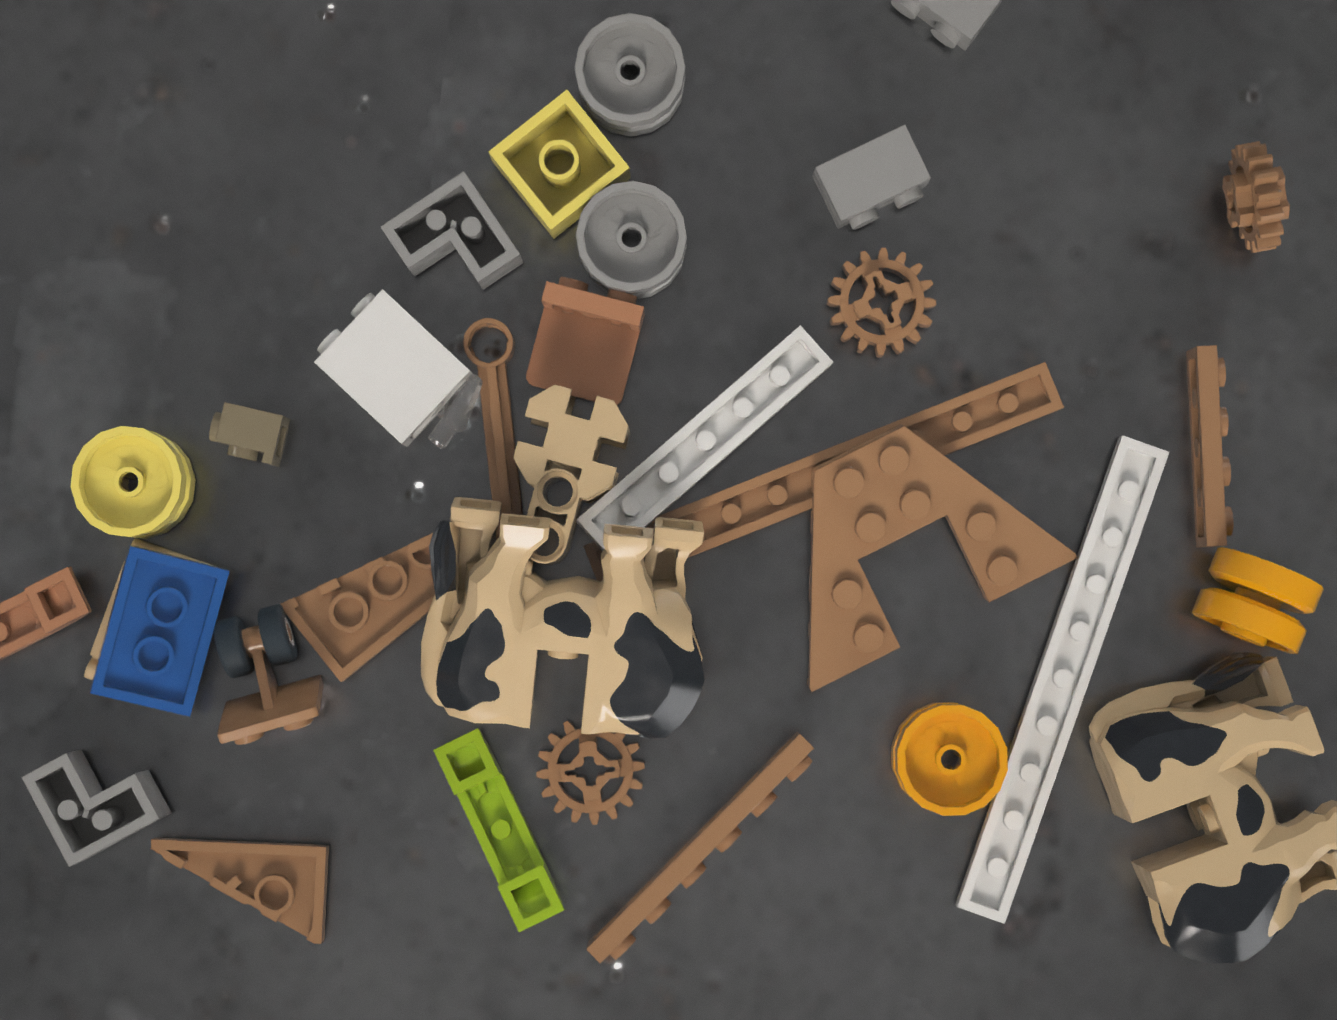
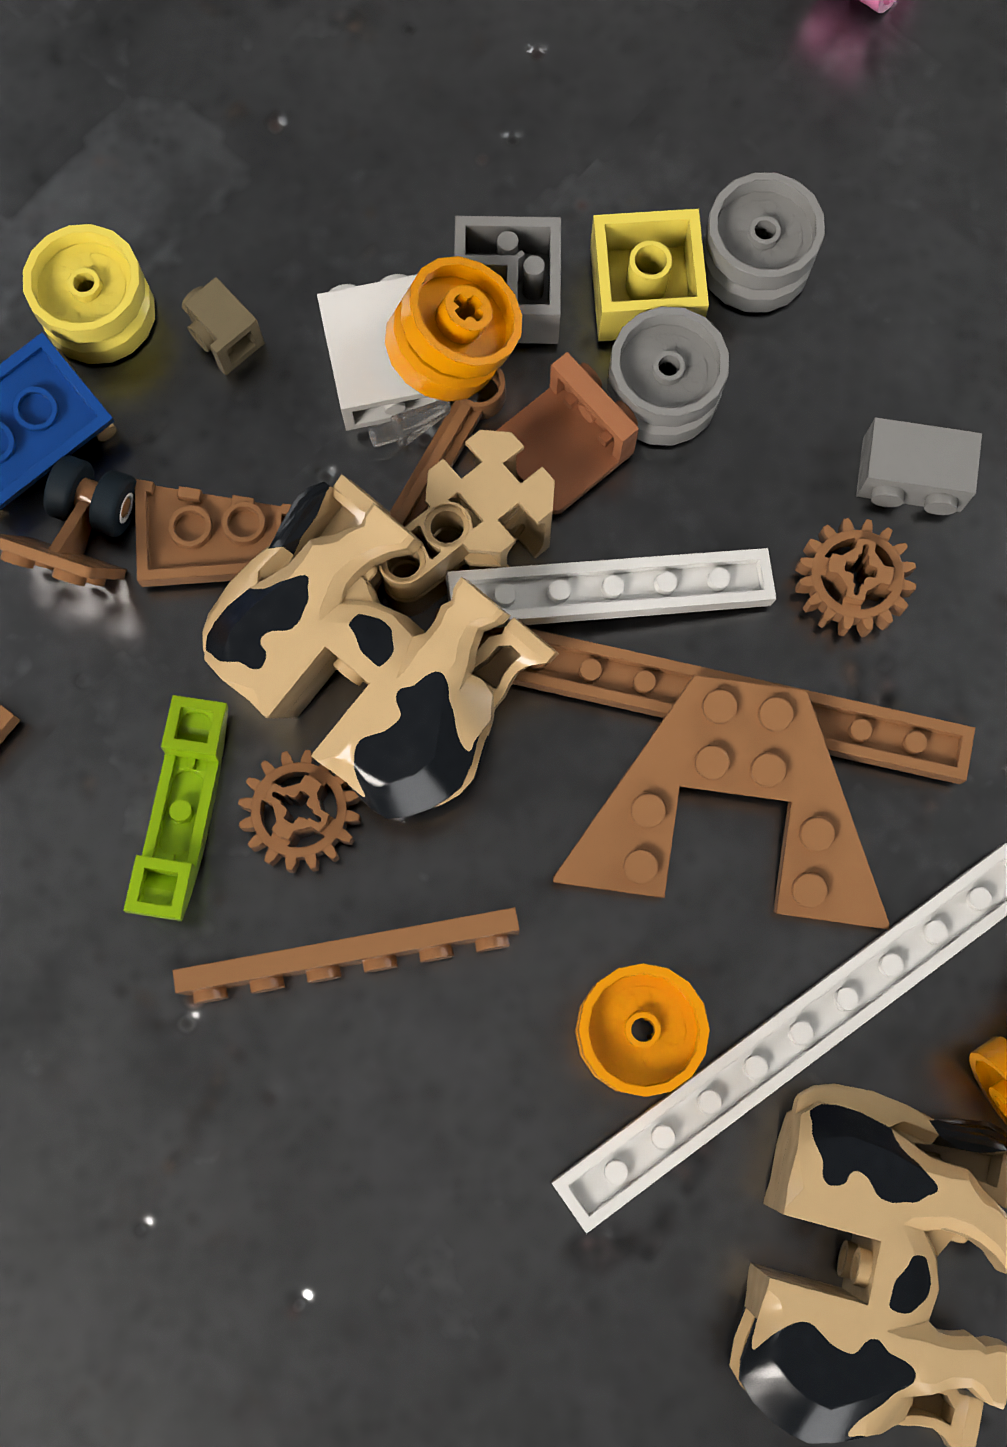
camera: 30 degrees right, 10 degrees down
none -> light orange wheel [385,256,522,402]

